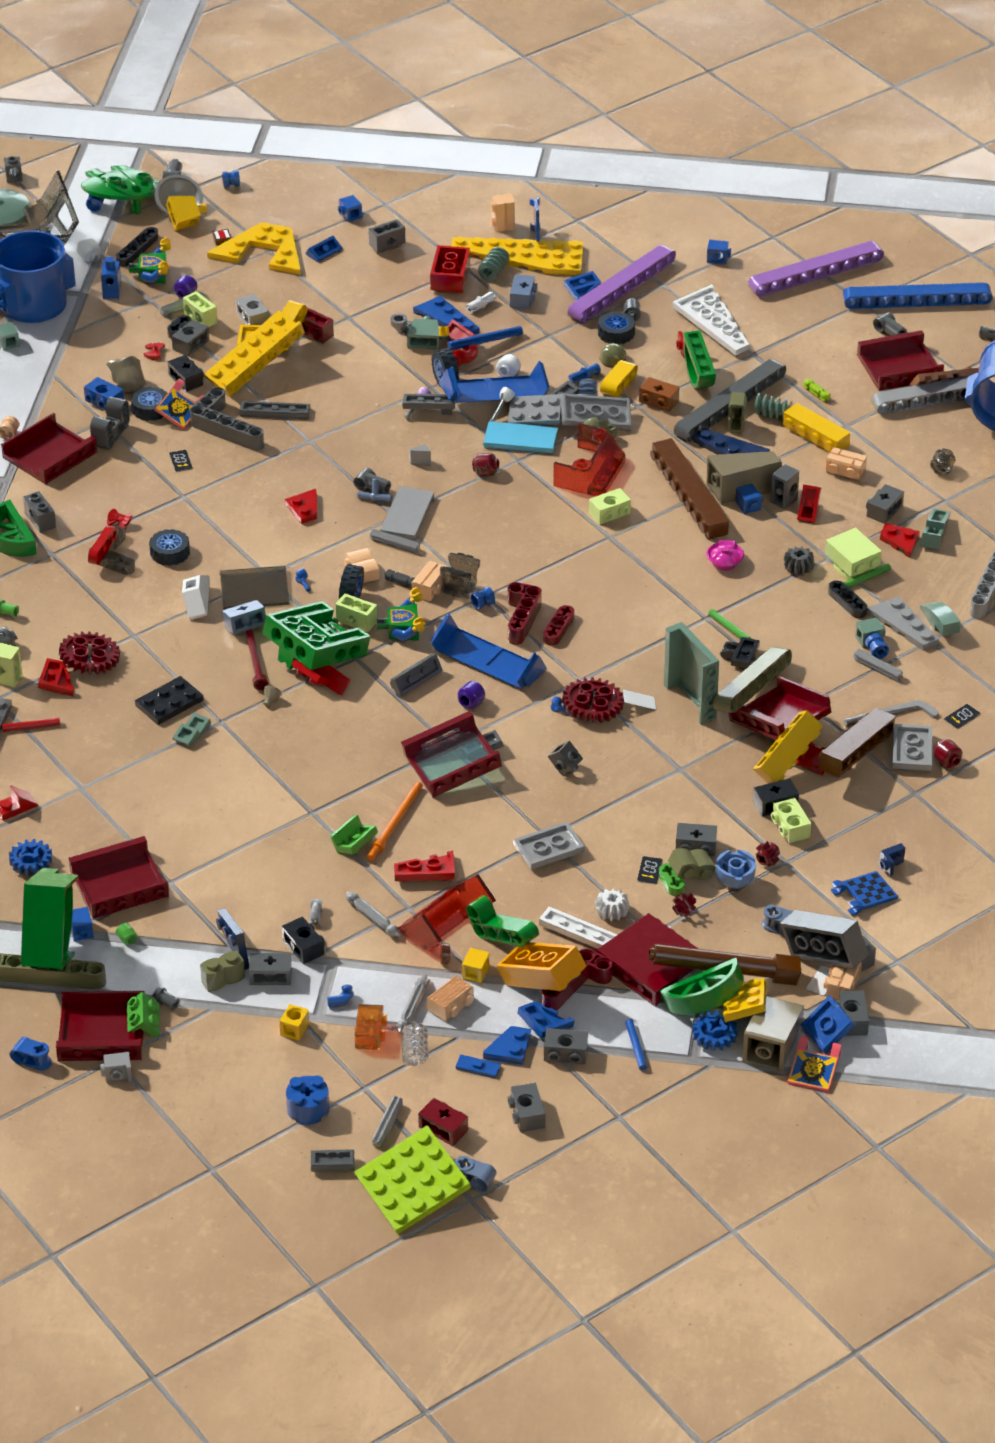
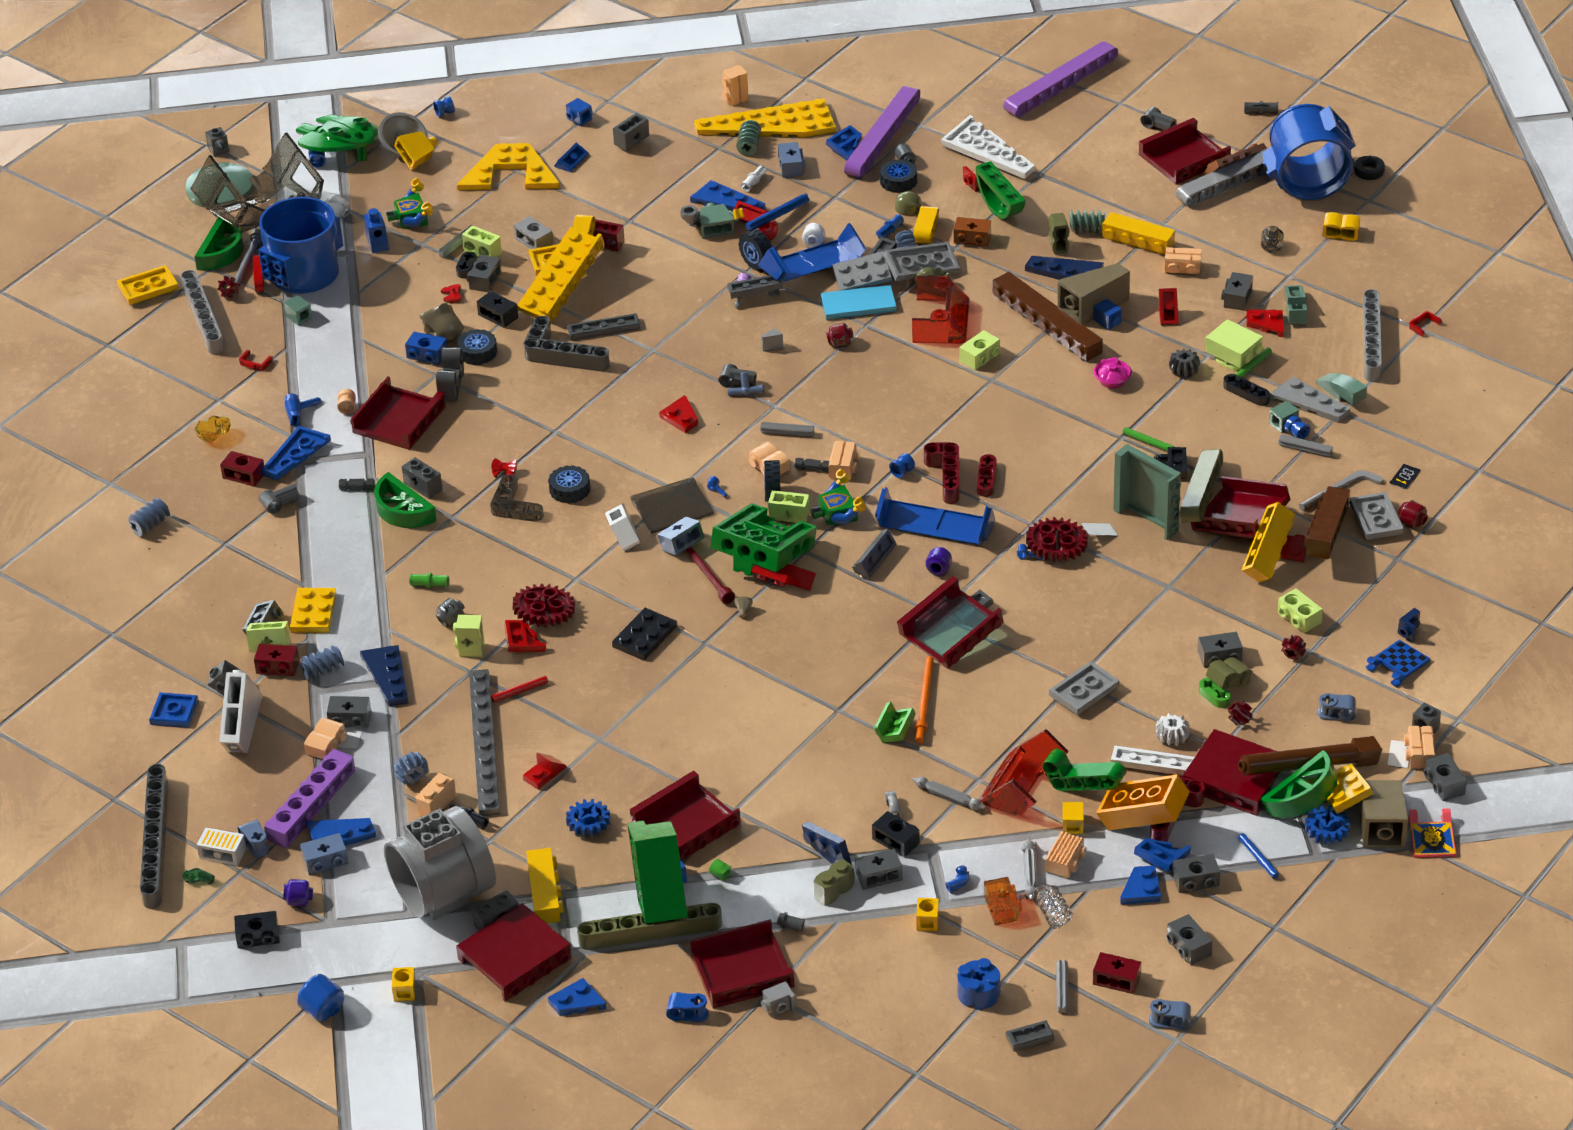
camera: 15 degrees left, 0 degrees up
red beam [88,525,117,565] -> none
black beam [116,227,159,267] -> none
bright green bracket [127,992,160,1038] -> none
flag [155,379,204,429] -> none
dark grey piece [162,159,182,179] -> none
black sticker [169,450,192,471] -> none
sand green slope [172,713,211,746] -> none
dark purple head [173,275,198,299] -> none
tile [212,229,232,245] -> none
lime plate [354,1126,472,1235] -> none
light grey tile [380,486,434,540] -> none
red wing [394,850,455,882] -> none
red brick [430,245,470,293] -> none
clear smoke piece [440,552,480,599] -> none
reddish brown tile [440,943,450,964] -> none
blue piece [455,1054,501,1078] -> none
hinge [488,387,515,422] -> none
blue flag [529,197,541,242] -> none
dark grey brick [547,741,583,775] -> none
black sticker [637,856,662,883] -> none
dark grey beam [673,359,786,442] -> none
blue brick [707,239,731,264] -> none
medium blue cylinder [716,849,756,889] -> none
black brick [753,779,799,817] -> none
dark grey brick [771,464,799,509] -> none
dark grey brick [780,910,869,968] -> none
blue tile [800,995,856,1054] -> none
lime axle [803,378,831,402] -> none
blue beam [843,282,993,309] -> none

